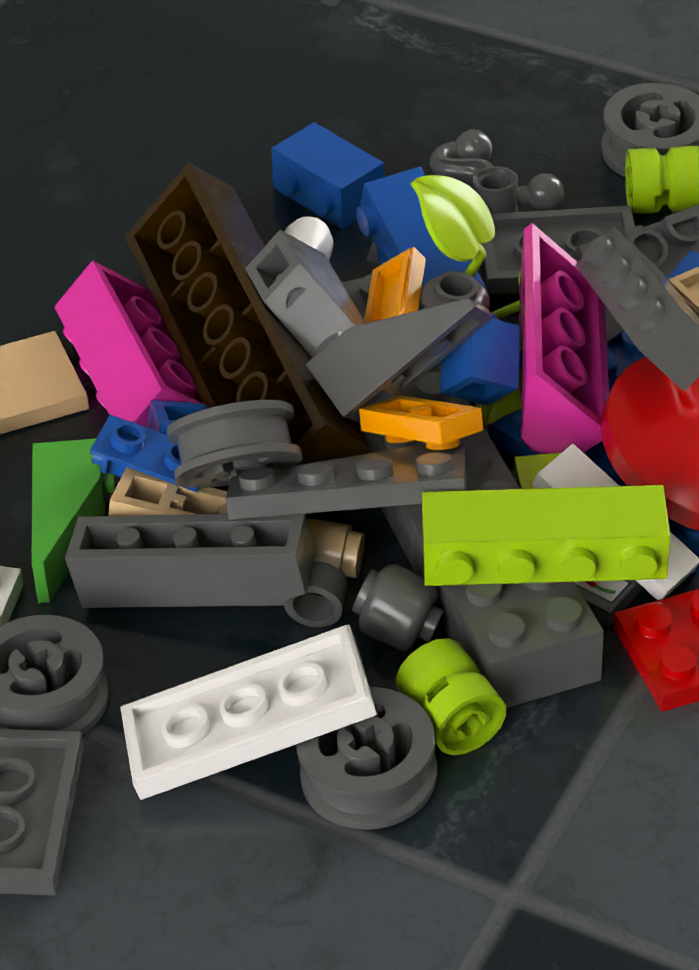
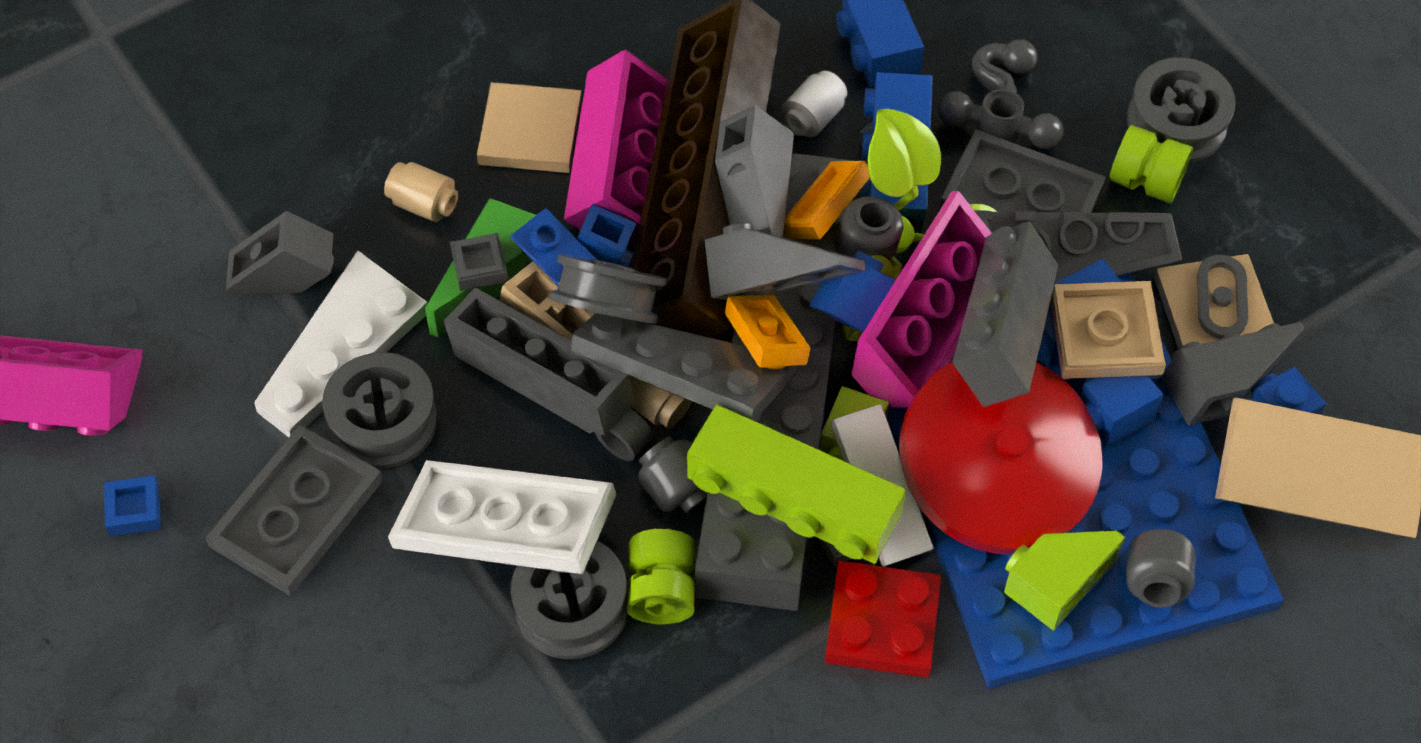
camera: 25 degrees right, 15 degrees up
none -> dark grey tile [450,233,508,291]

